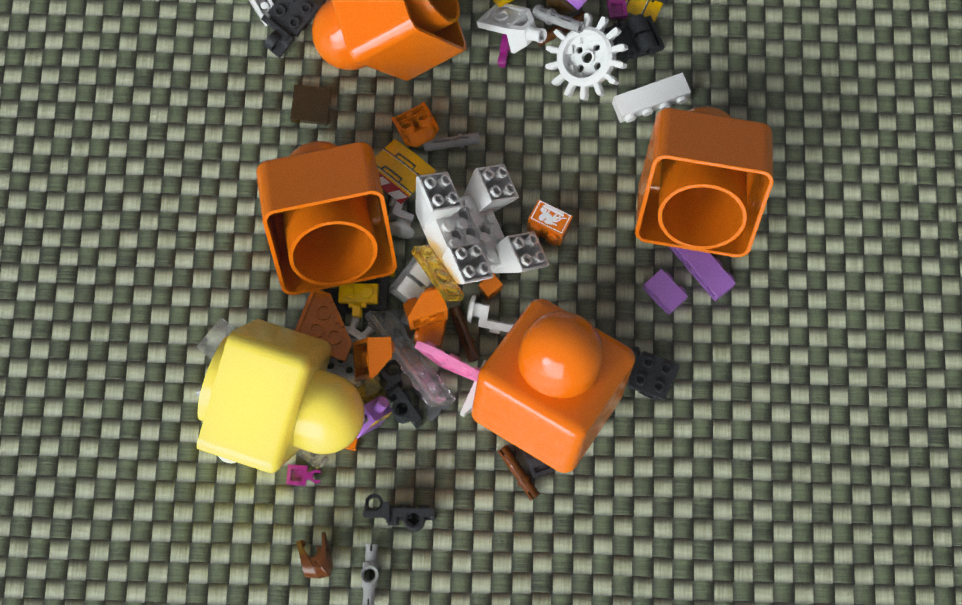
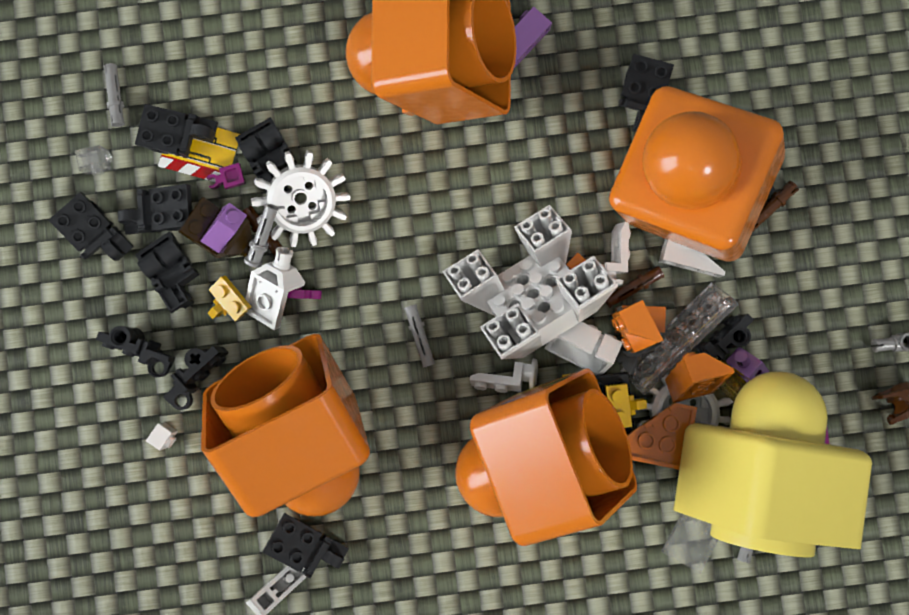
camera: 95 degrees left, 10 degrees up
dark brown tile [290,85,332,125] -> none
black plate [363,494,435,532] -> none
yellow sticker [375,139,436,204] -> none
orange slope [391,102,439,147] -> none
clear yellow plate [411,245,465,301] -> none
bright pink plate [414,341,480,382] -> none
orange brick [527,199,573,246] -> none
white brick [612,72,691,123] -> none
medium lavender brick [642,269,688,315] -> none

